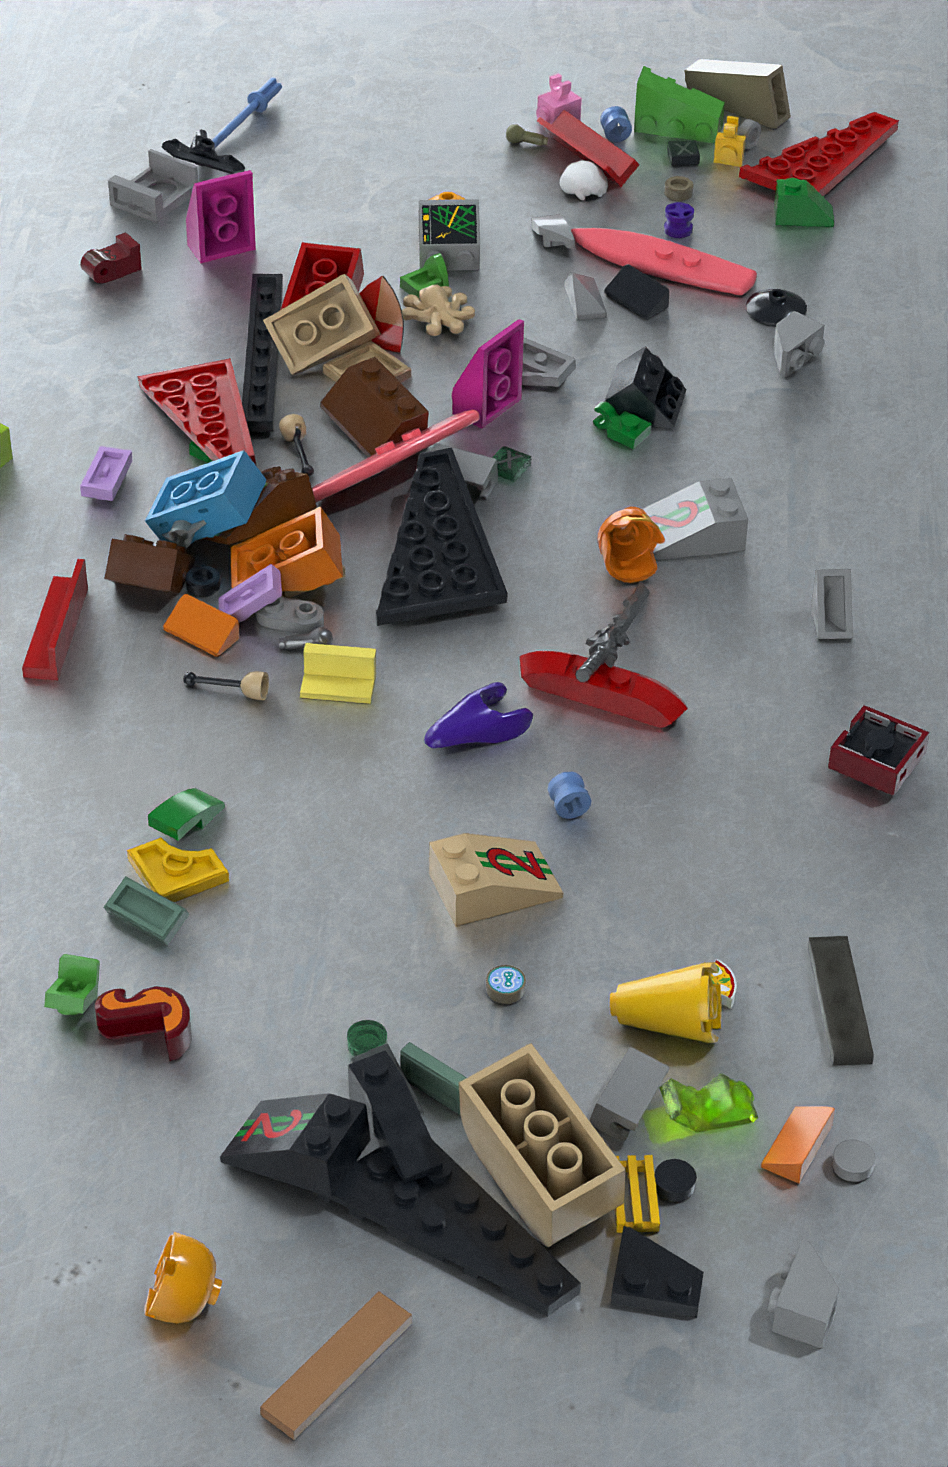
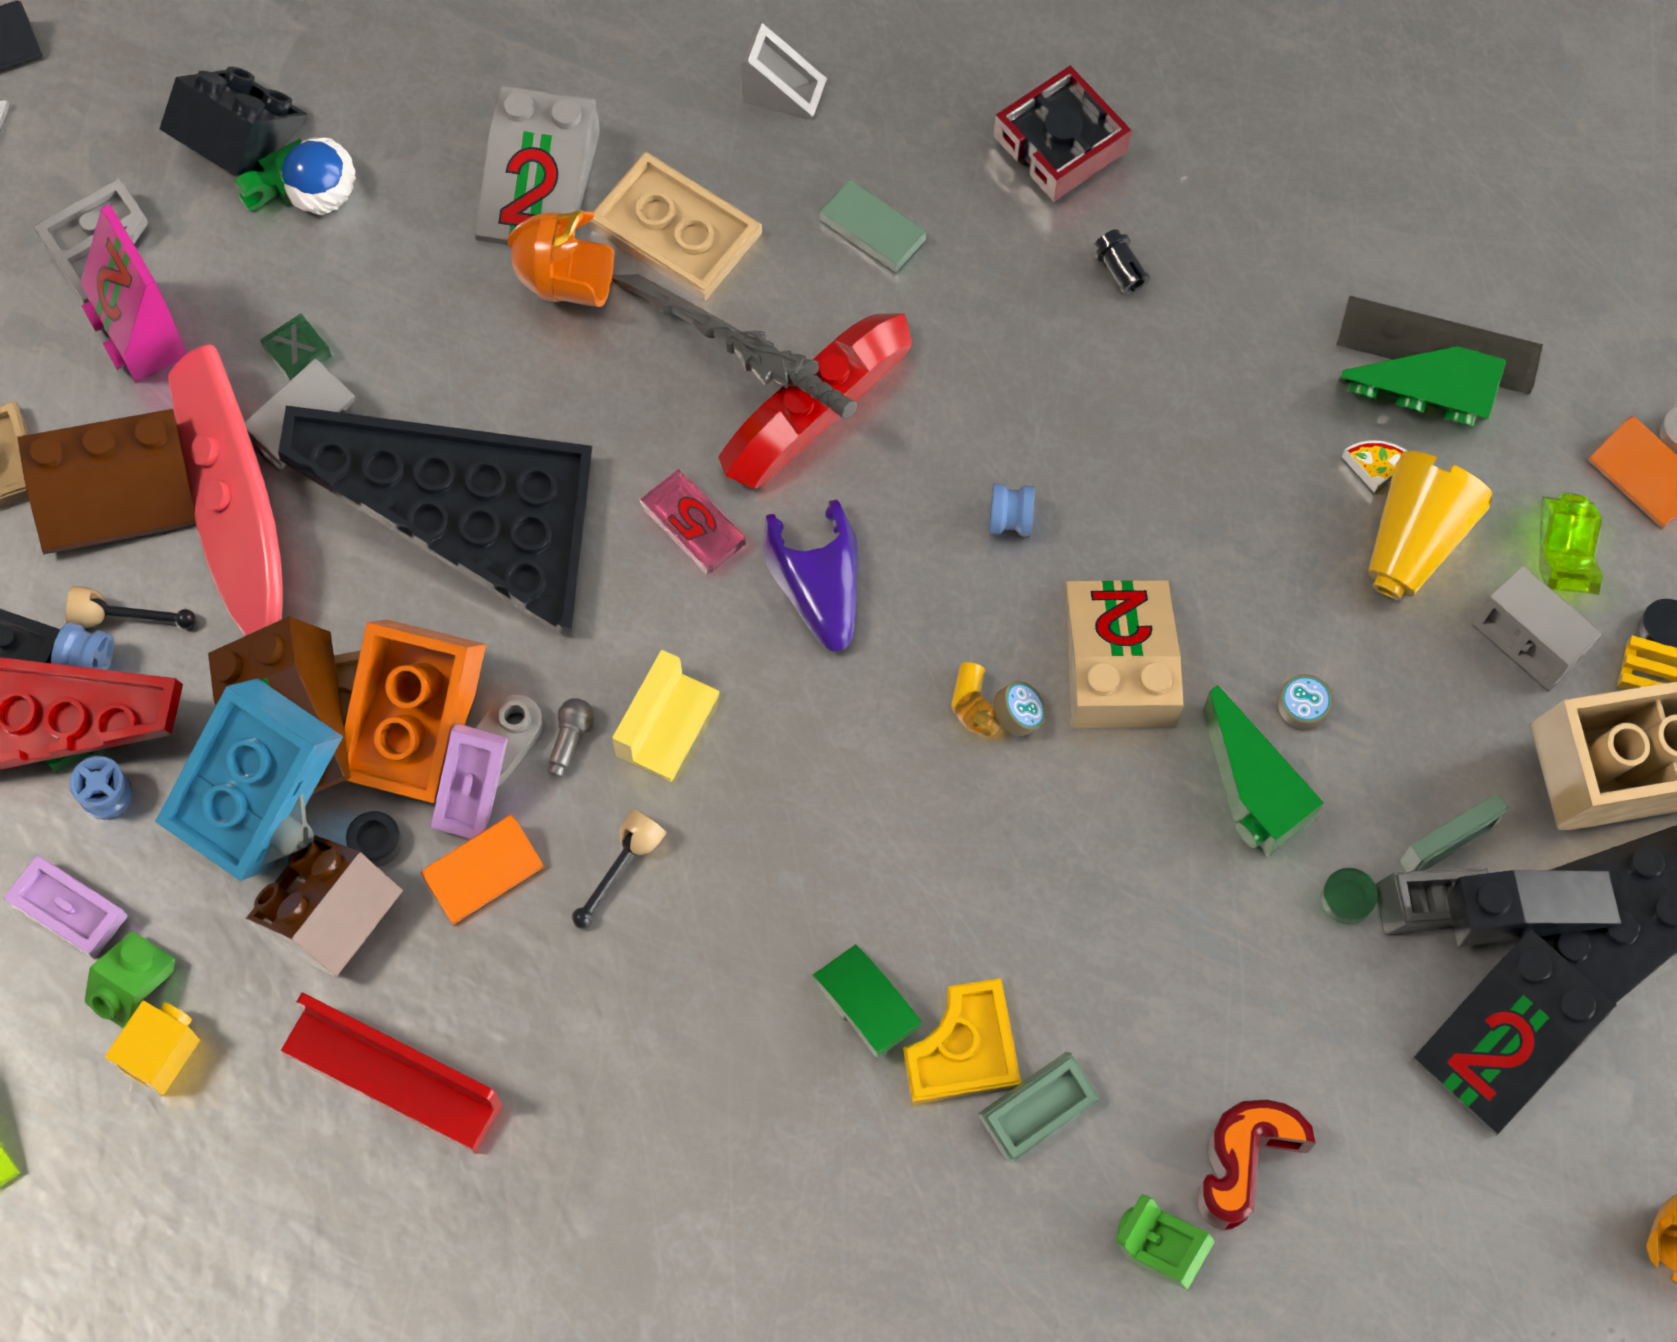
camera: 70 degrees left, 25 degrees up
none -> medium blue wheel [51,622,114,670]
none -> medium blue wheel [69,756,133,820]
none -> bright green bracket [84,931,176,1028]
none -> yellow brick [104,1000,201,1096]
none -> hair [282,137,356,215]
none -> tan tile [588,151,762,302]
none -> clear pink tile [640,469,746,576]
none -> sand green tile [820,179,926,273]
none -> clear yellow arm [951,662,1001,736]
none -> tile [993,681,1046,736]
none -> black pin [1094,229,1150,295]
none -> green slope [1203,685,1324,857]
none -> green slope [1338,346,1507,427]

